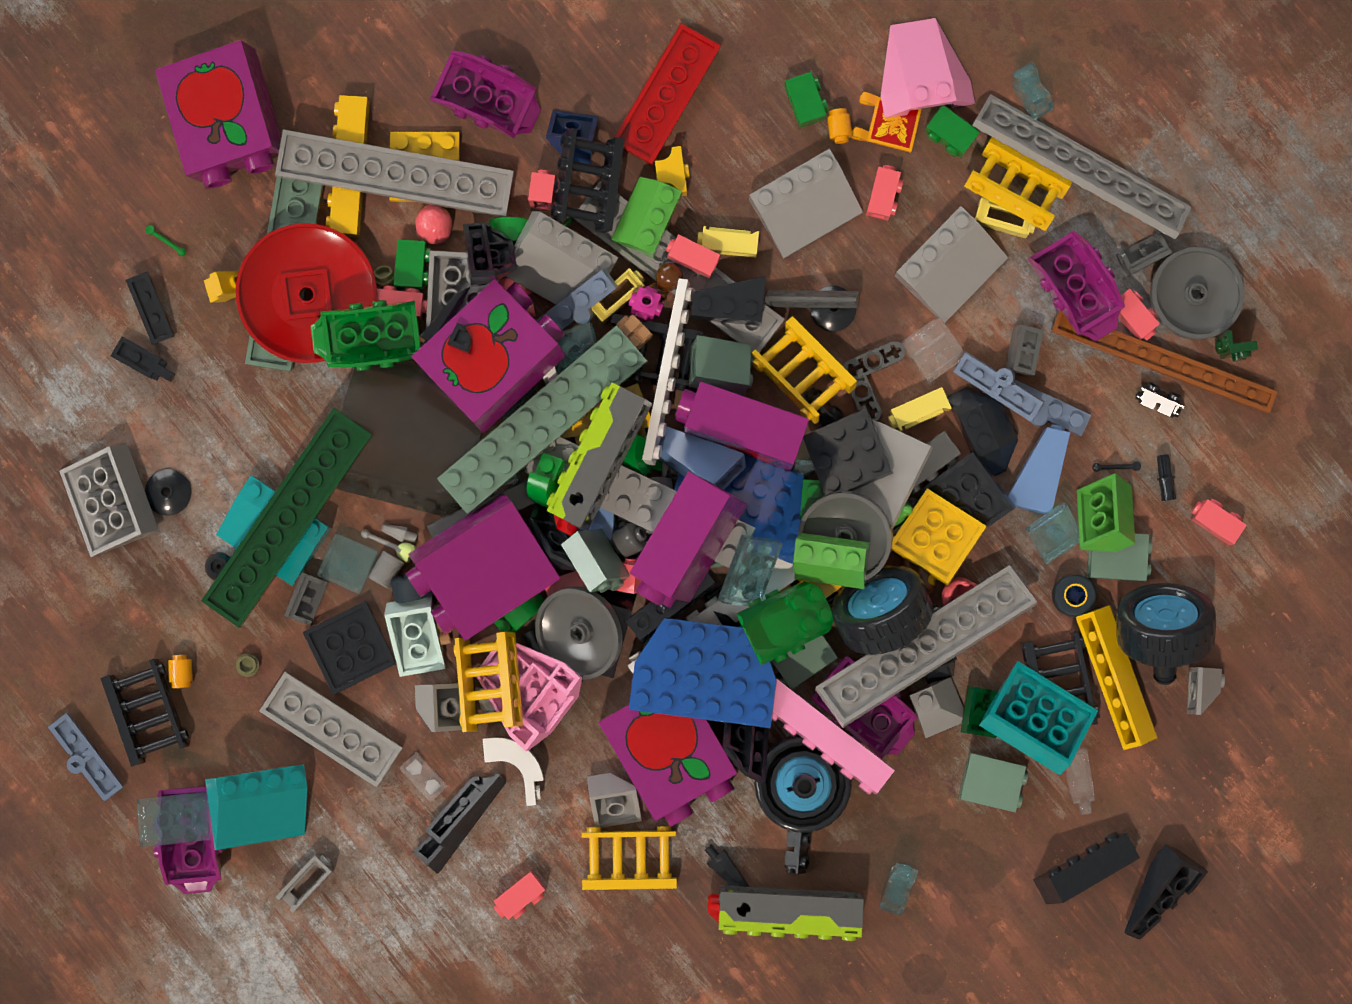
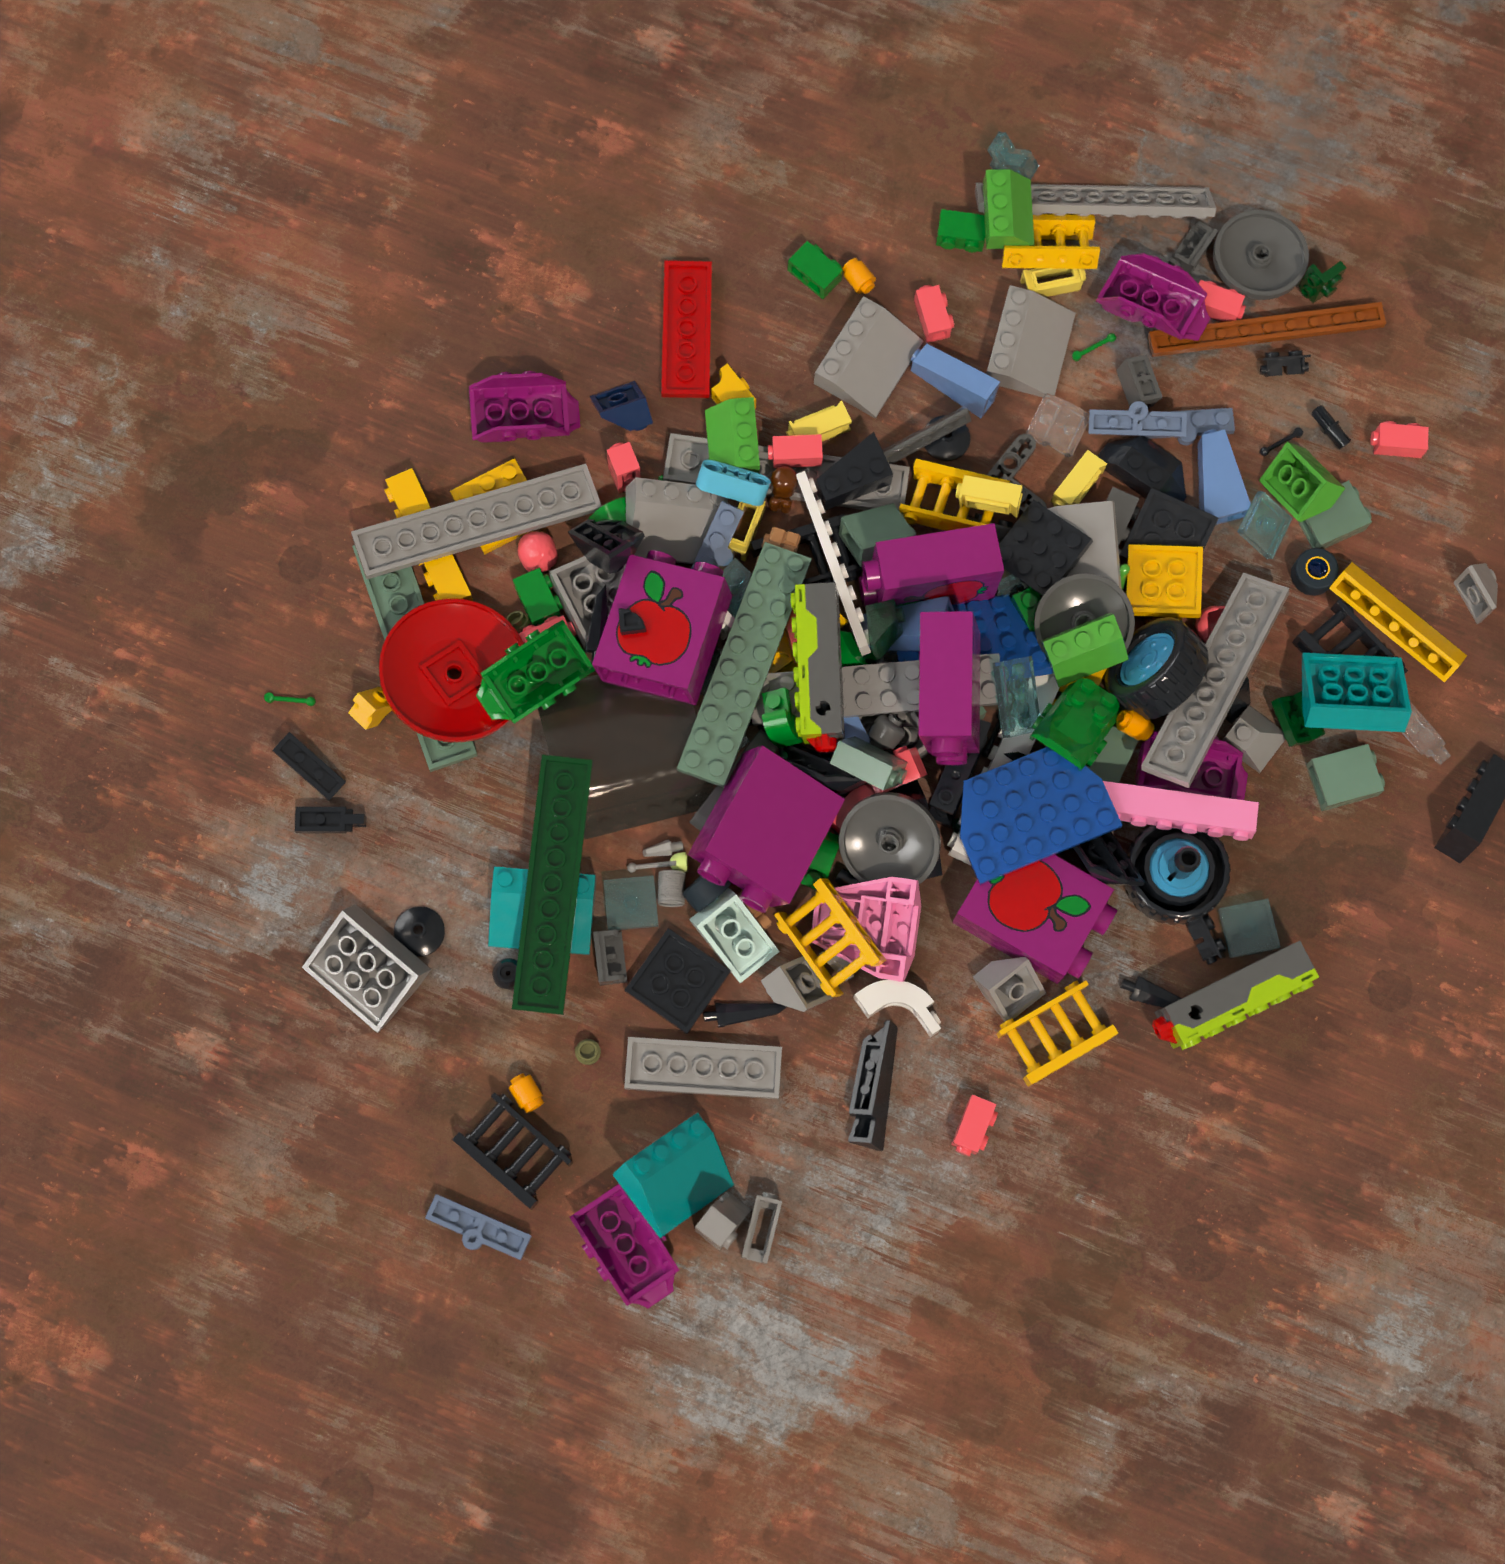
camera: 35 degrees left, 10 degrees down
clear light blue plate [137,792,211,847] -> none
magenta brick [155,40,281,189] -> none
clear piece [399,752,448,803] -> none
black fence [551,128,625,233] -> none
dark pink brick [629,286,664,322] -> none
flag [851,92,921,153] -> none
clear light blue brick [879,863,919,916] -> none
bright pink wedge [880,18,975,118] -> none
black wheel [1116,583,1216,685] -> none
none -> light grey wedge [695,1190,751,1251]
none -> medium azure beam [696,460,771,506]
none -> black bar [703,1003,787,1028]
none -> clear green slope [866,599,906,659]
none -> medium blue slope [911,344,1000,418]
none -> light yellow window [956,475,1023,518]
none -> bright green slope [983,169,1035,249]
none -> green hinge [1072,333,1116,361]
none -> light orange brick [1116,710,1154,741]
none -> clear light blue plate [1218,899,1281,958]

